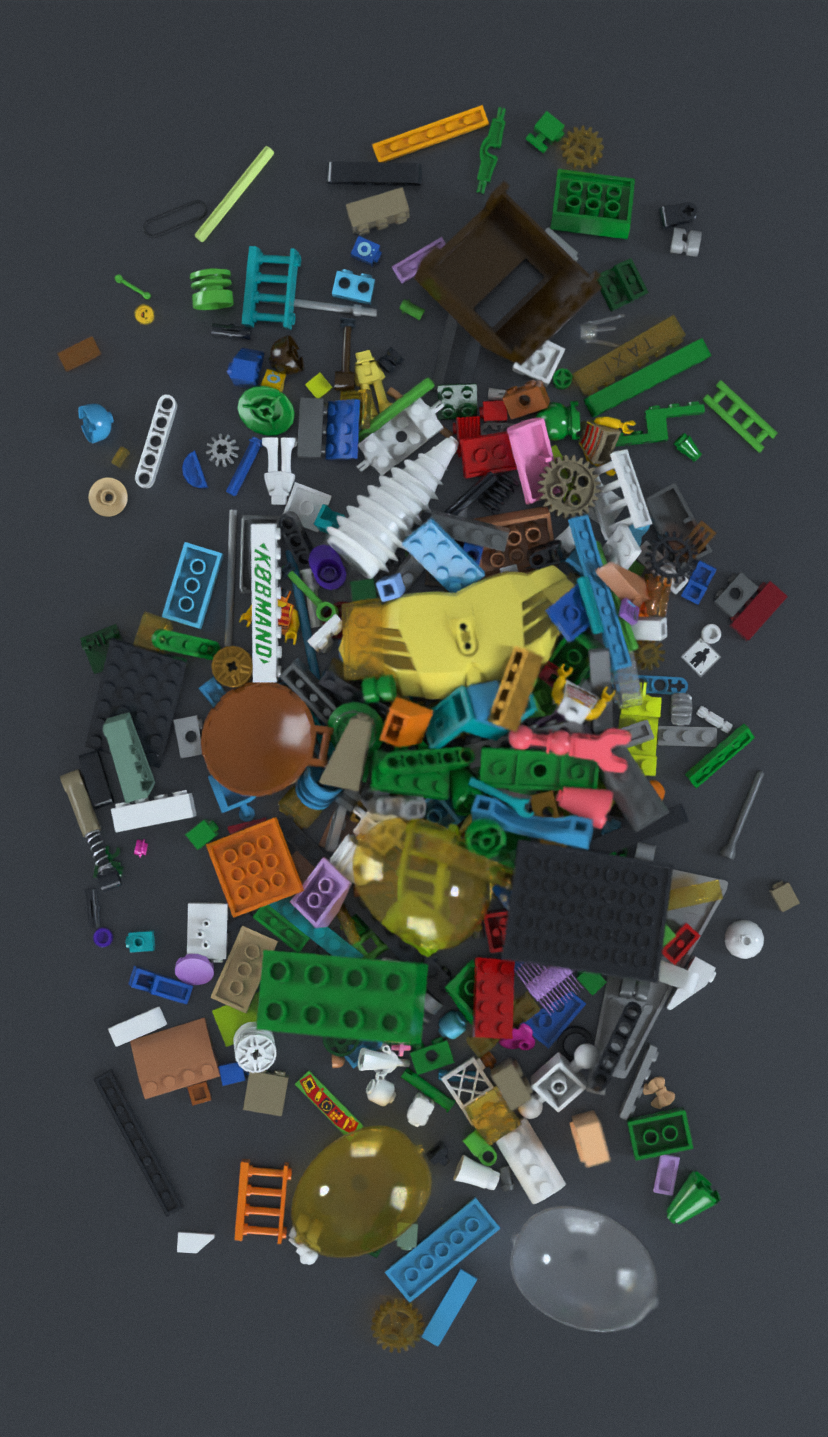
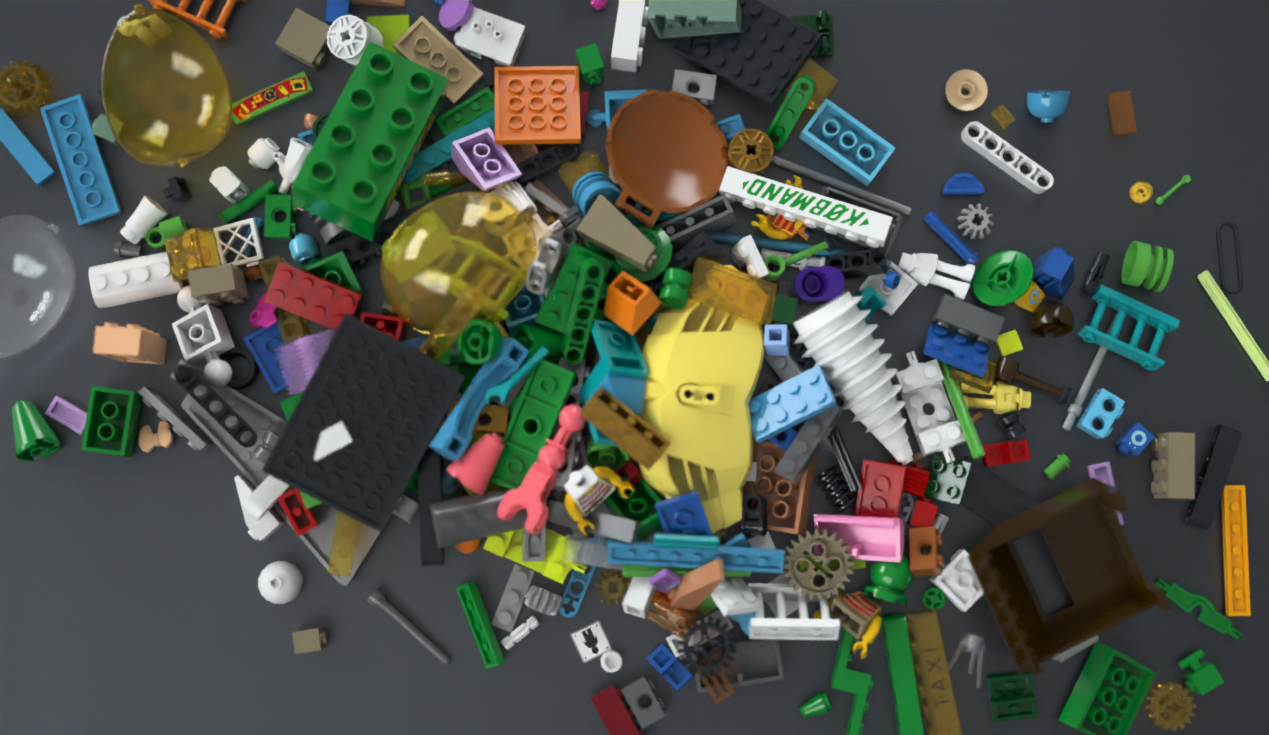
camera: 105 degrees right, 5 degrees down
none -> white tile [314,421,353,461]
none -> blue hinge [882,271,901,289]
none -> red slope [982,439,1030,467]

